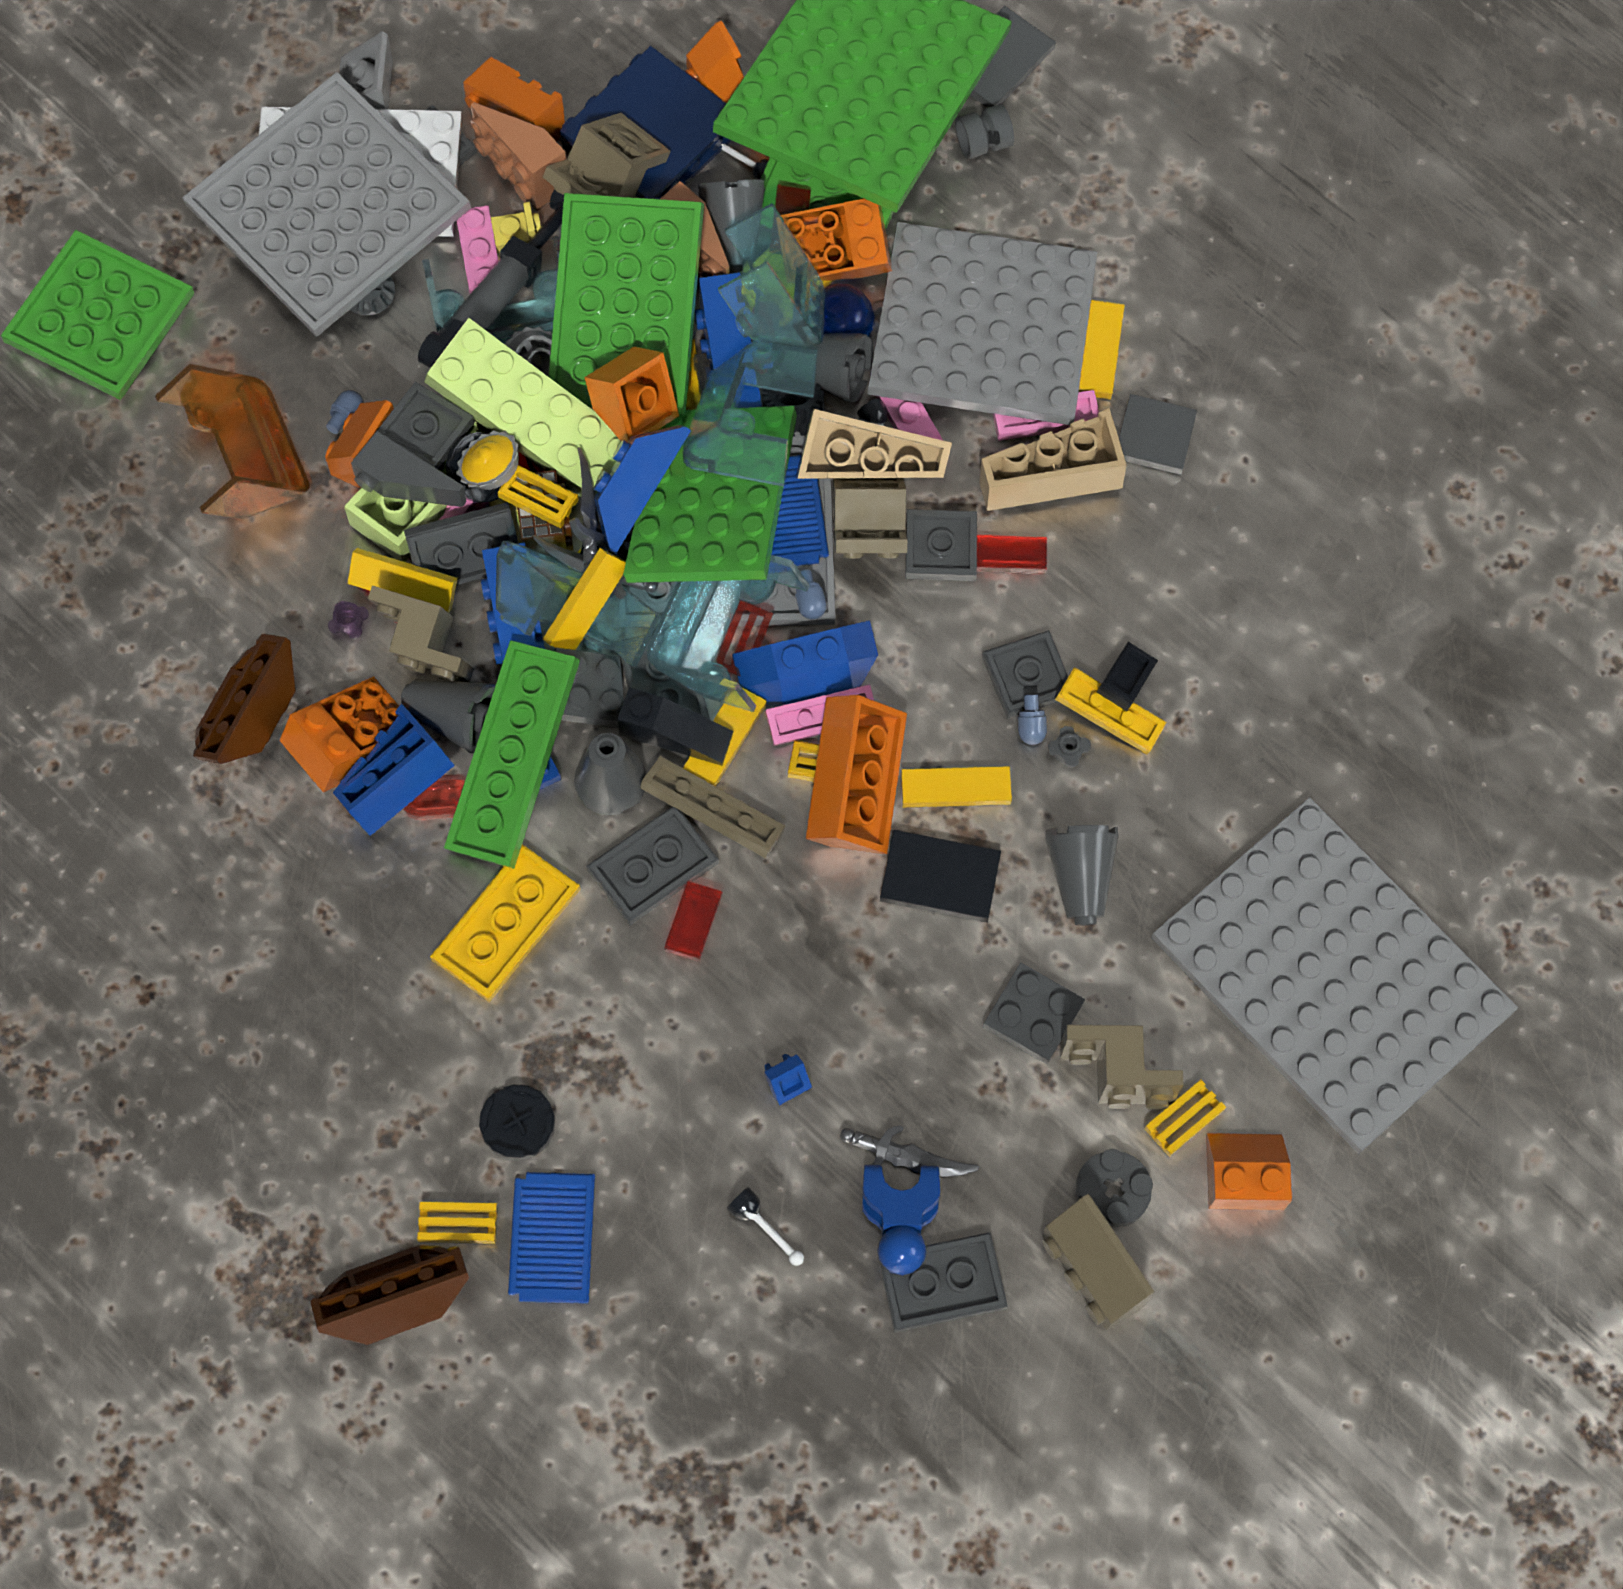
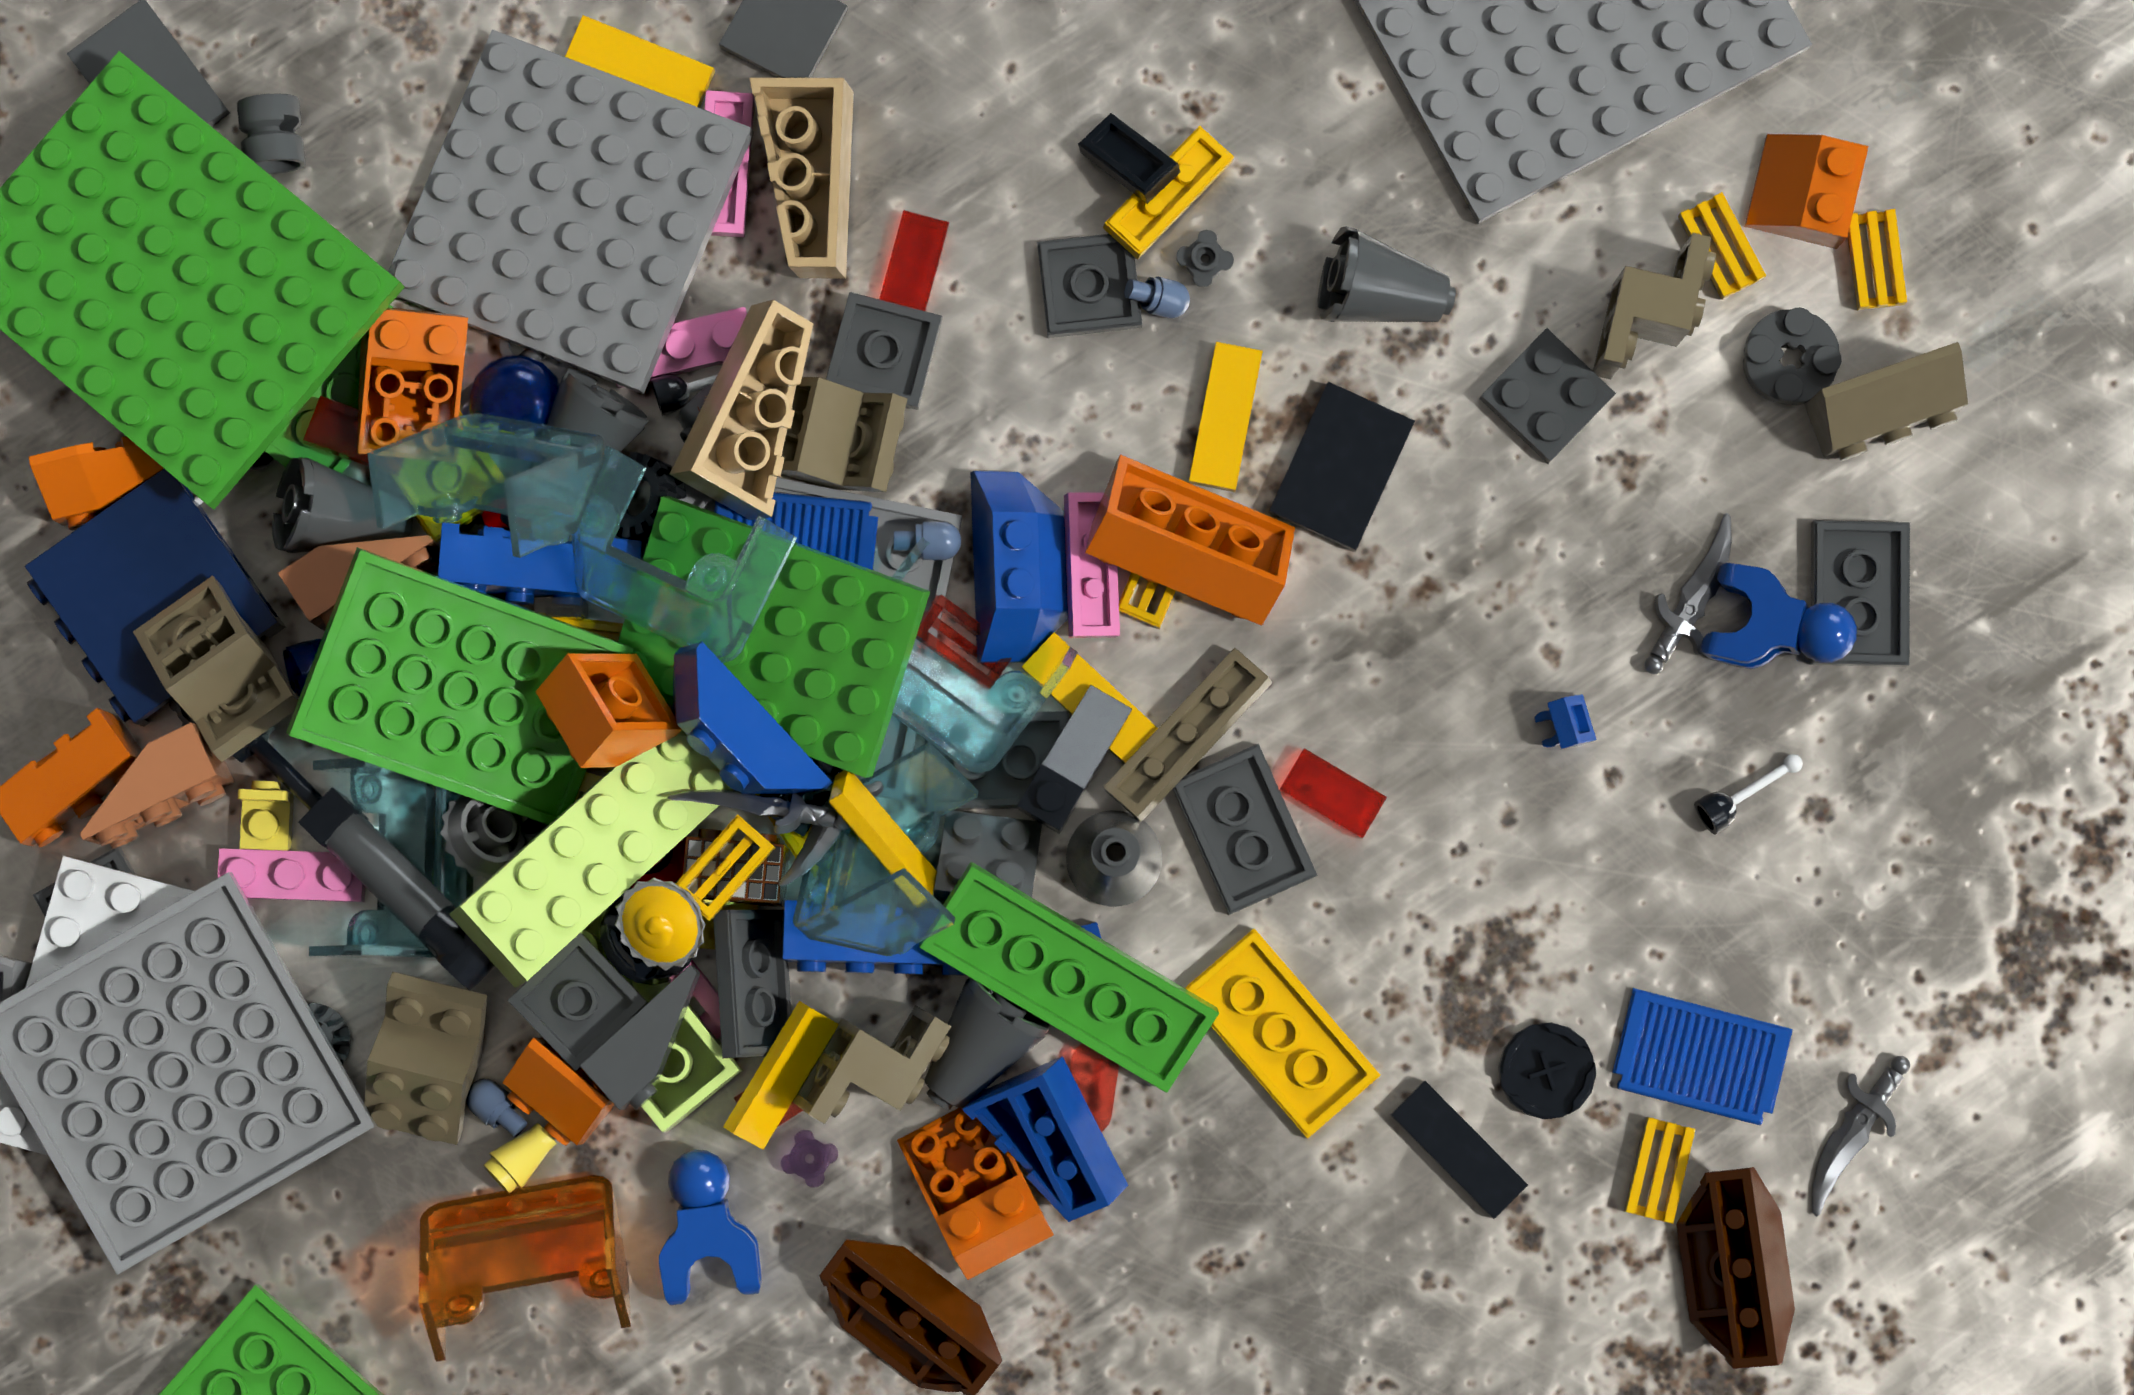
camera: 75 degrees left, 15 degrees up
none -> dark tan bracket [364,971,487,1145]
none -> light yellow cone [483,1123,557,1194]
none -> blue piece [659,1150,762,1306]
none -> black tile [1390,1081,1528,1219]
none -> flat silver piece [1812,1056,1910,1217]
none -> yellow tile [1848,209,1907,310]

